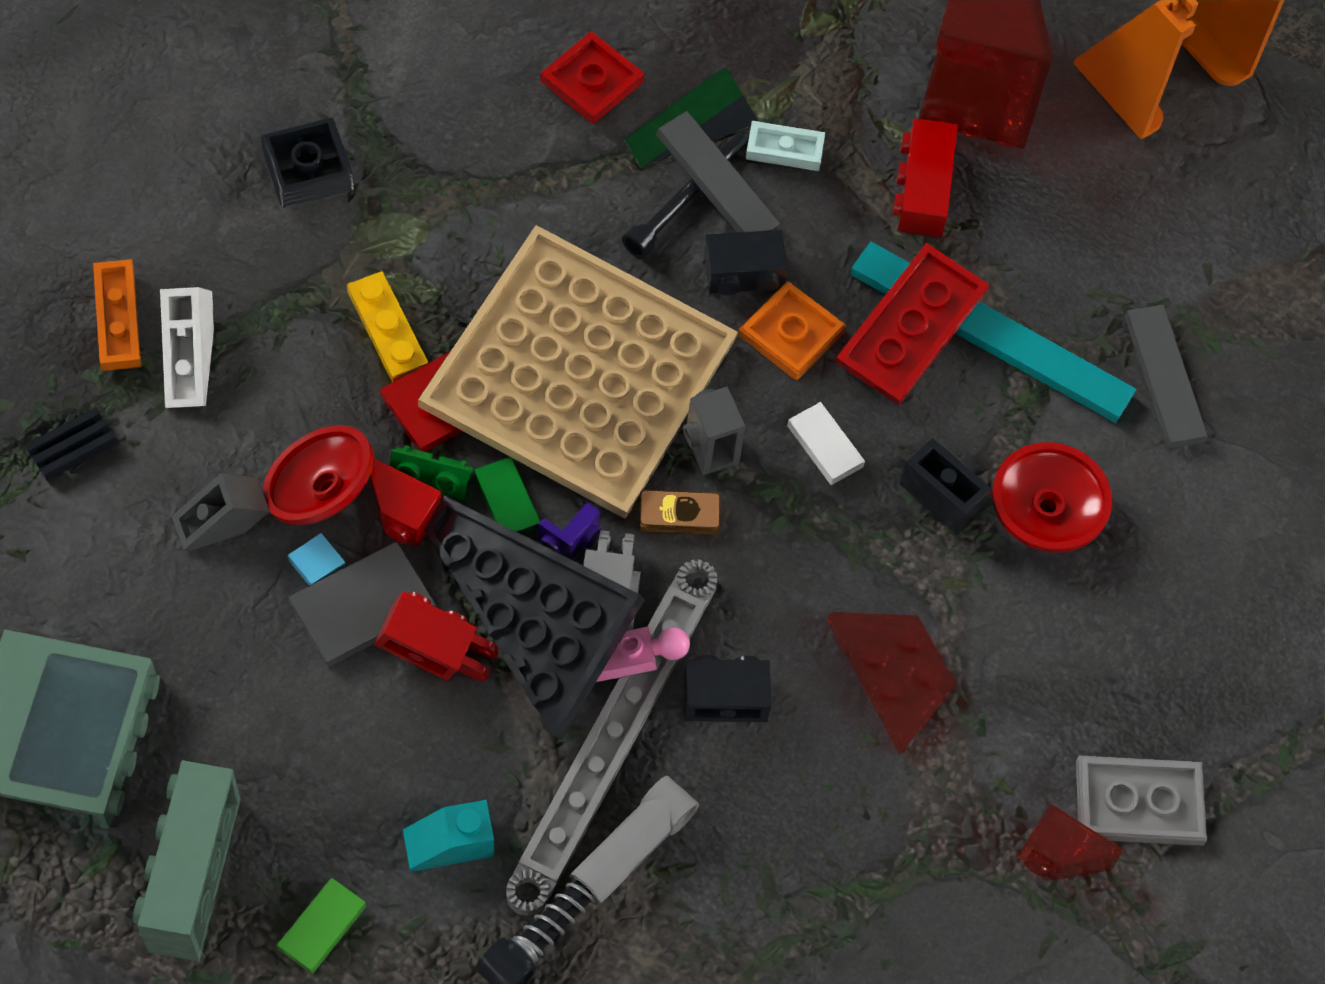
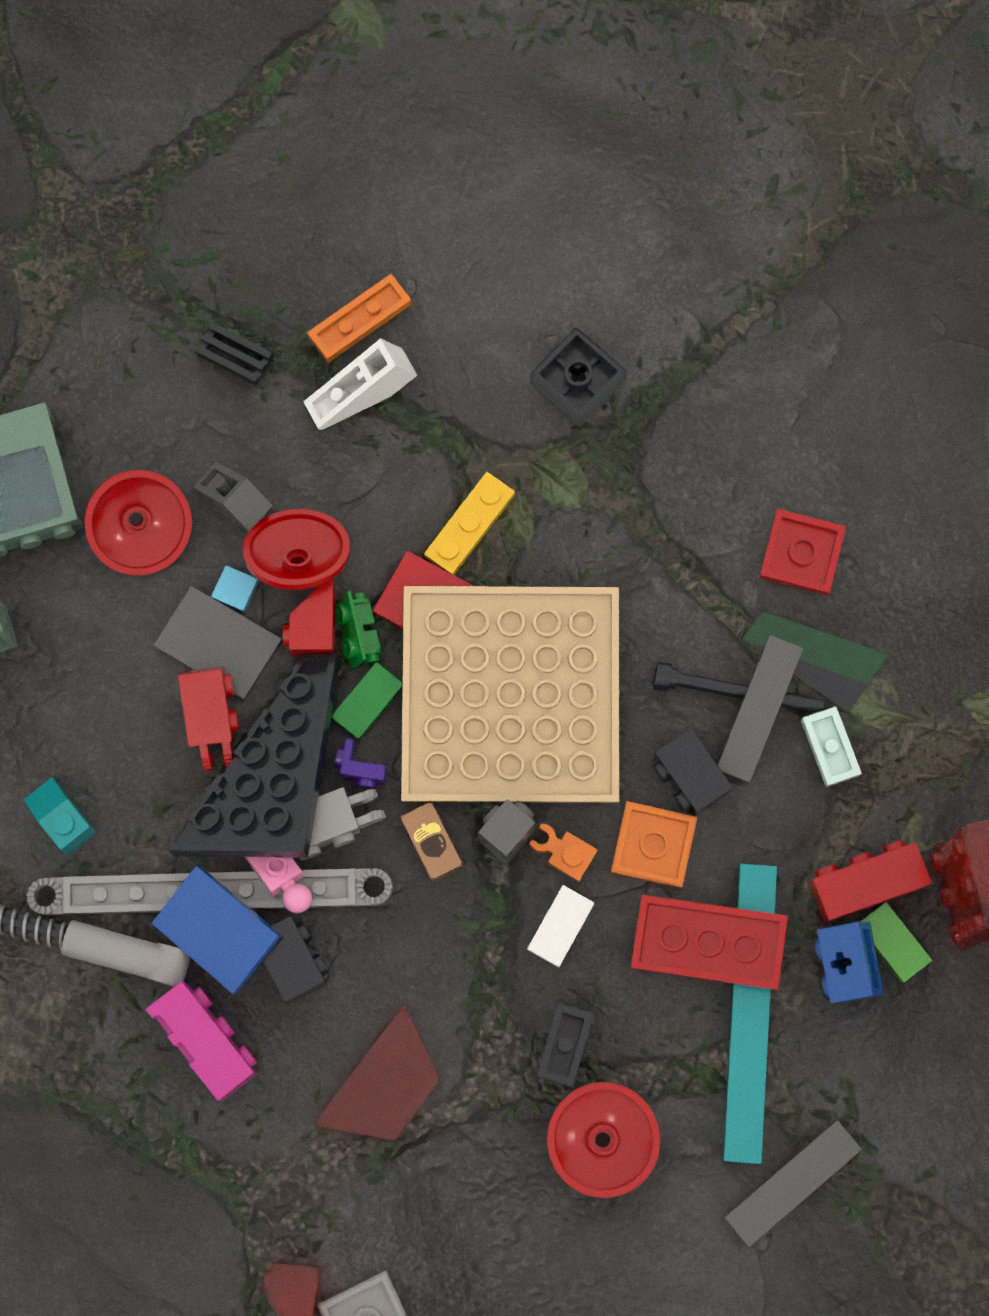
camera: 70 degrees right, 15 degrees up
none -> red dish [84,469,192,575]
none -> dark pink wedge [145,981,258,1102]
none -> blue tile [152,866,282,994]
none -> orange plate [529,824,598,882]
none -> blue brick [815,922,884,1003]
none -> bright green tile [860,902,933,983]

